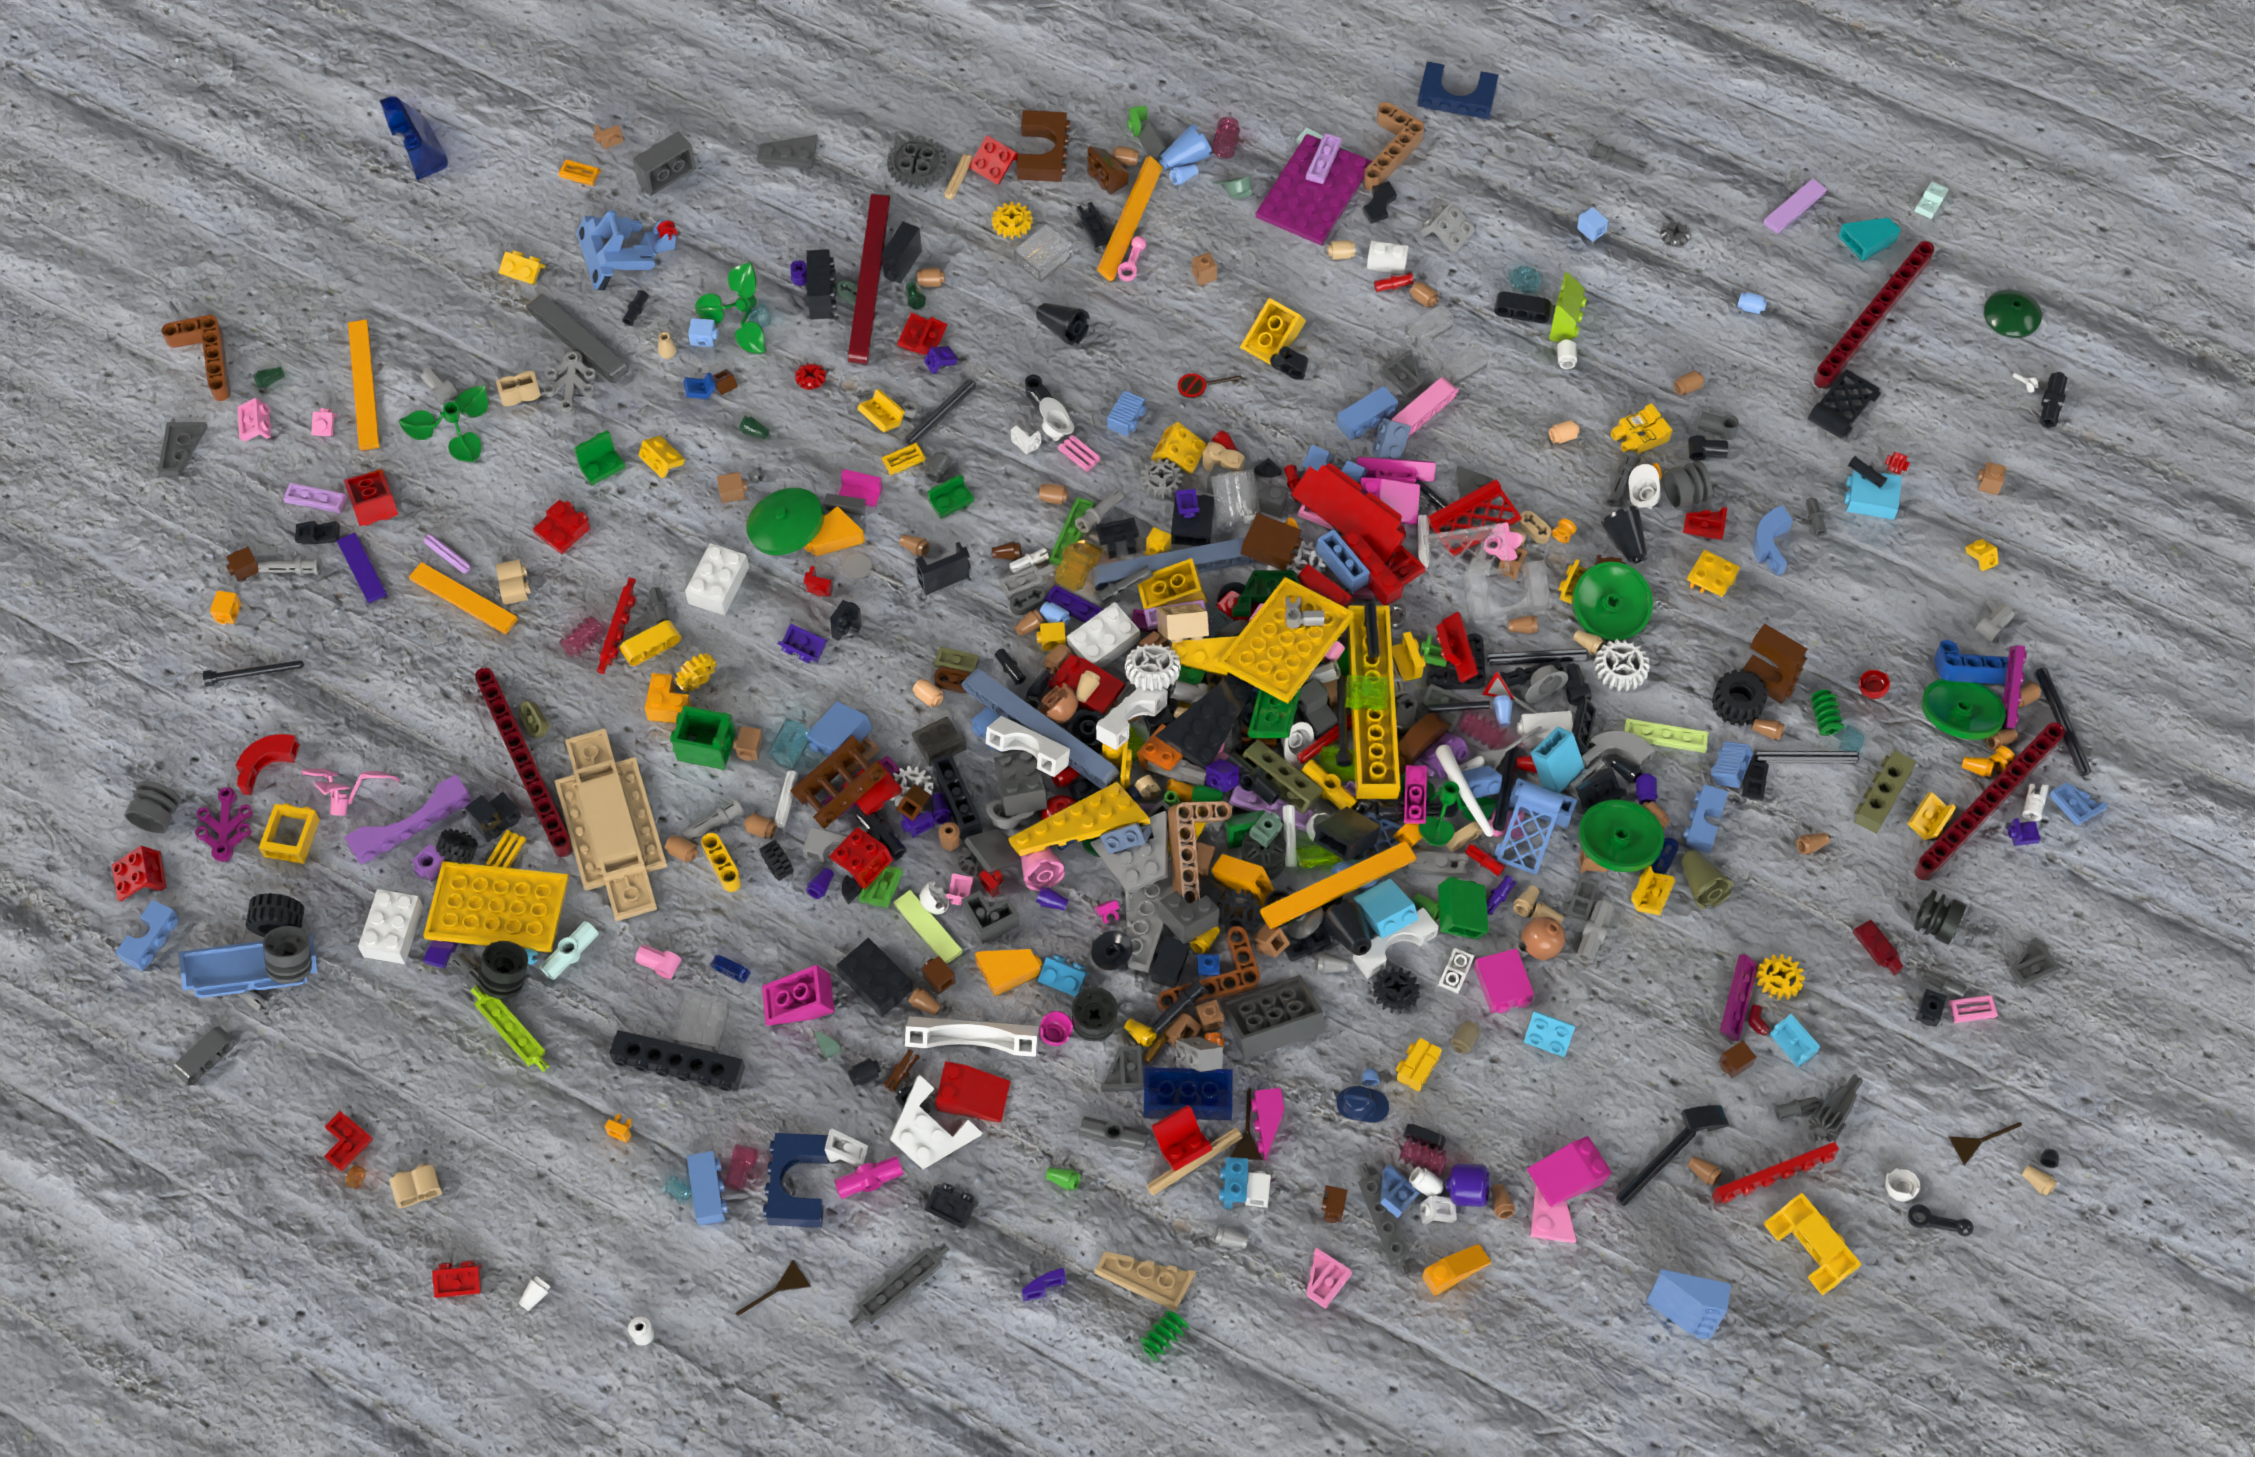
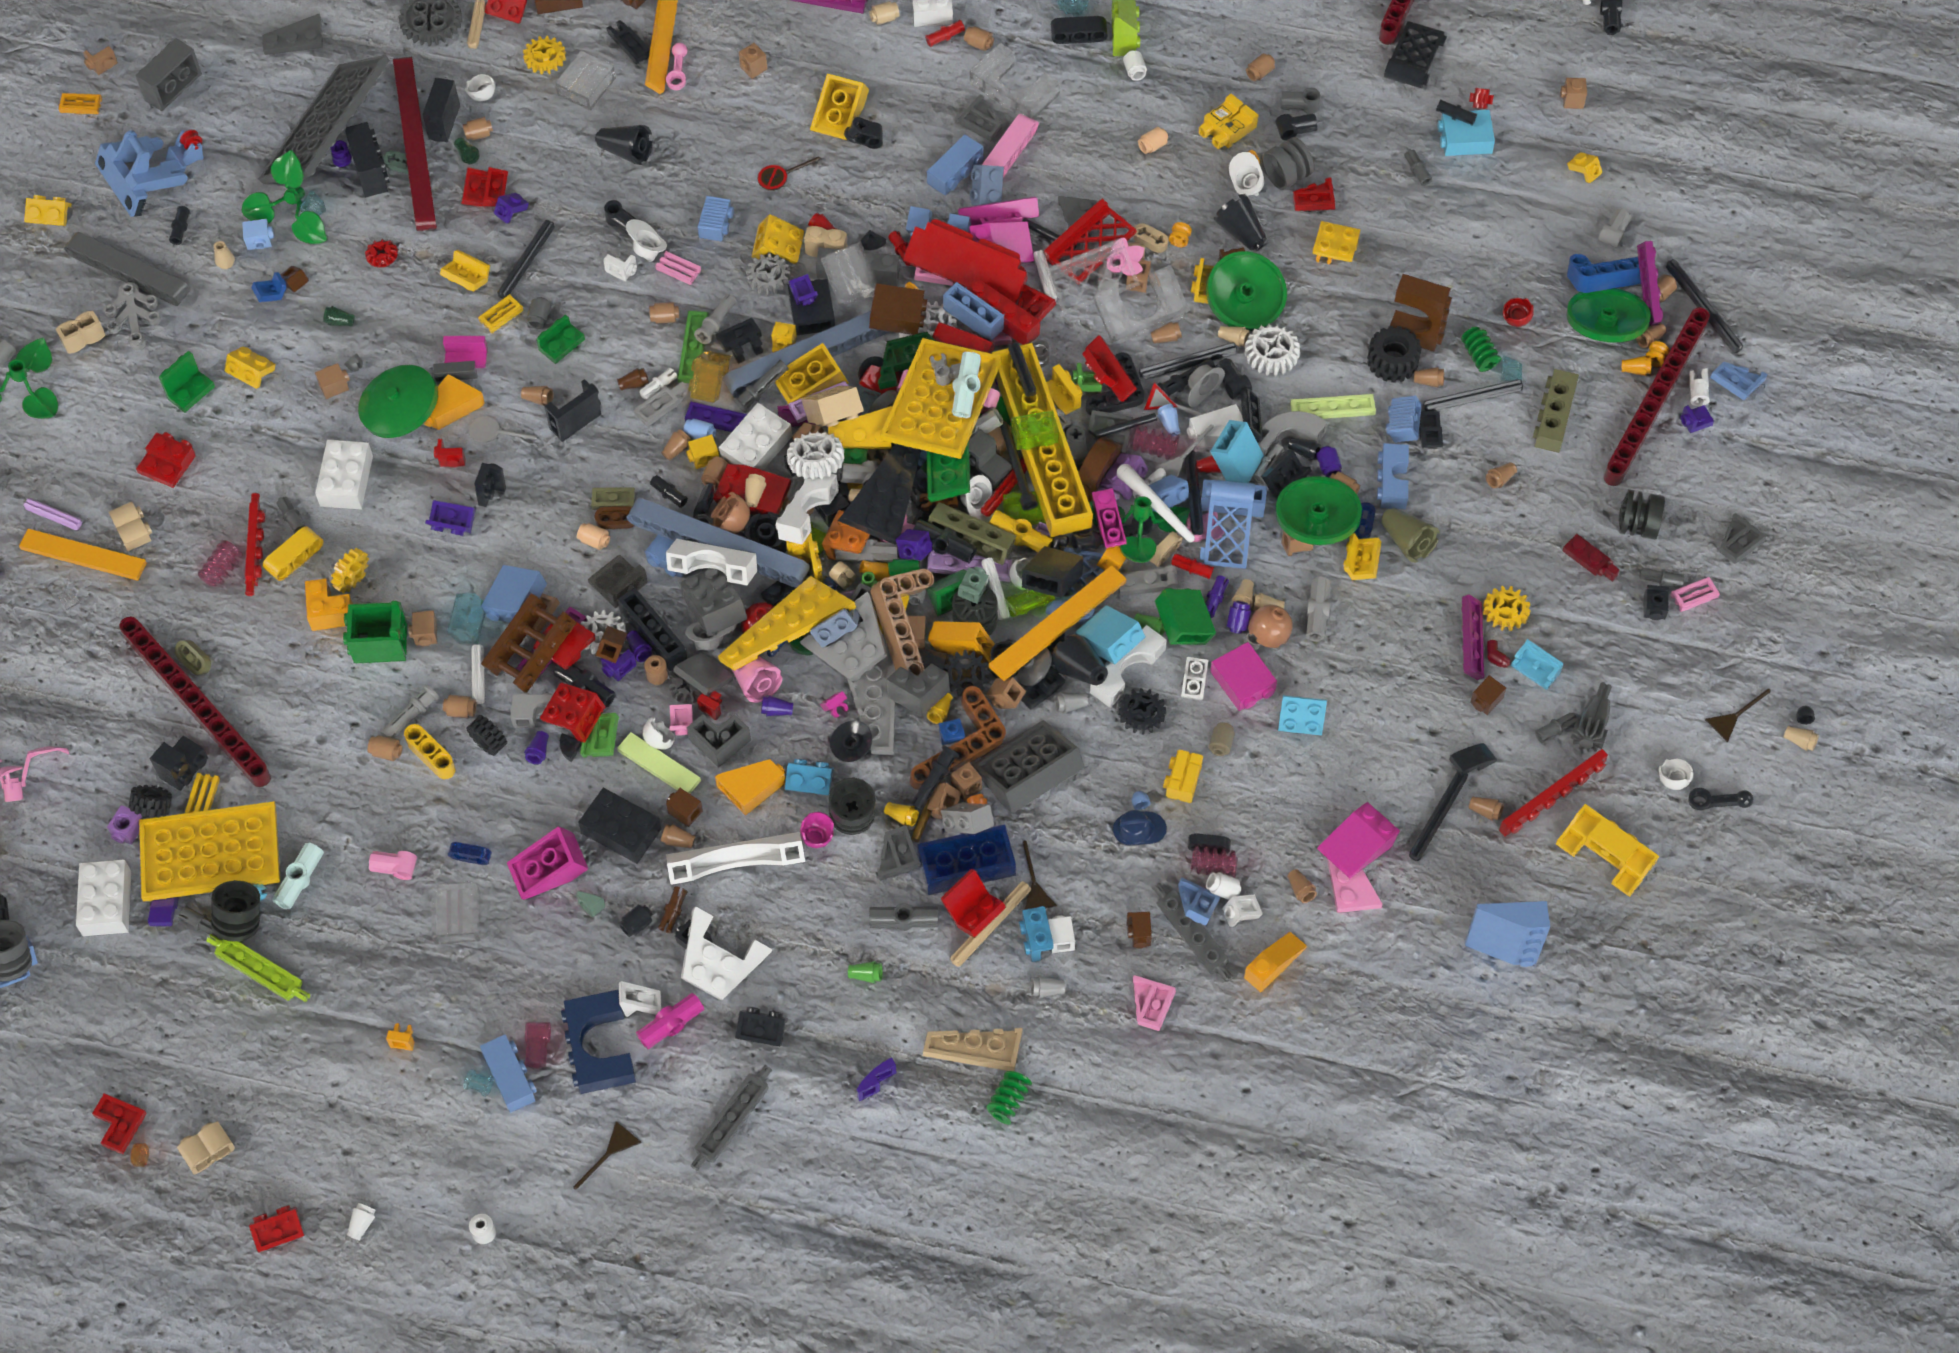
camera: 15 degrees left, 0 degrees up
medium lavender arch [344,774,472,865] -> none
tan piece [554,728,667,922] -> none
black brick [609,1030,745,1091] -> none
red slope [935,1061,1011,1123] -> none
dark grey beam [1010,586,1045,615] -> none
red cone [1051,766,1081,788] -> none
black brick [1149,936,1190,988] -> none
dark pink slope [1251,1088,1284,1161] -> none
dark purple head [1446,1163,1489,1207] -> none
dark grey slope [1567,876,1599,921] -> none
dark grey pin [1607,451,1641,507] -> none
medium blue arch [1753,505,1793,576] -> none
yellow bracket [1907,792,1956,840] -> none
none -> dark grey plate [258,55,390,184]
none -> white hair [464,74,495,102]
none -> light aqua piece [952,352,981,418]
none -> dark purple brick [1226,601,1252,634]

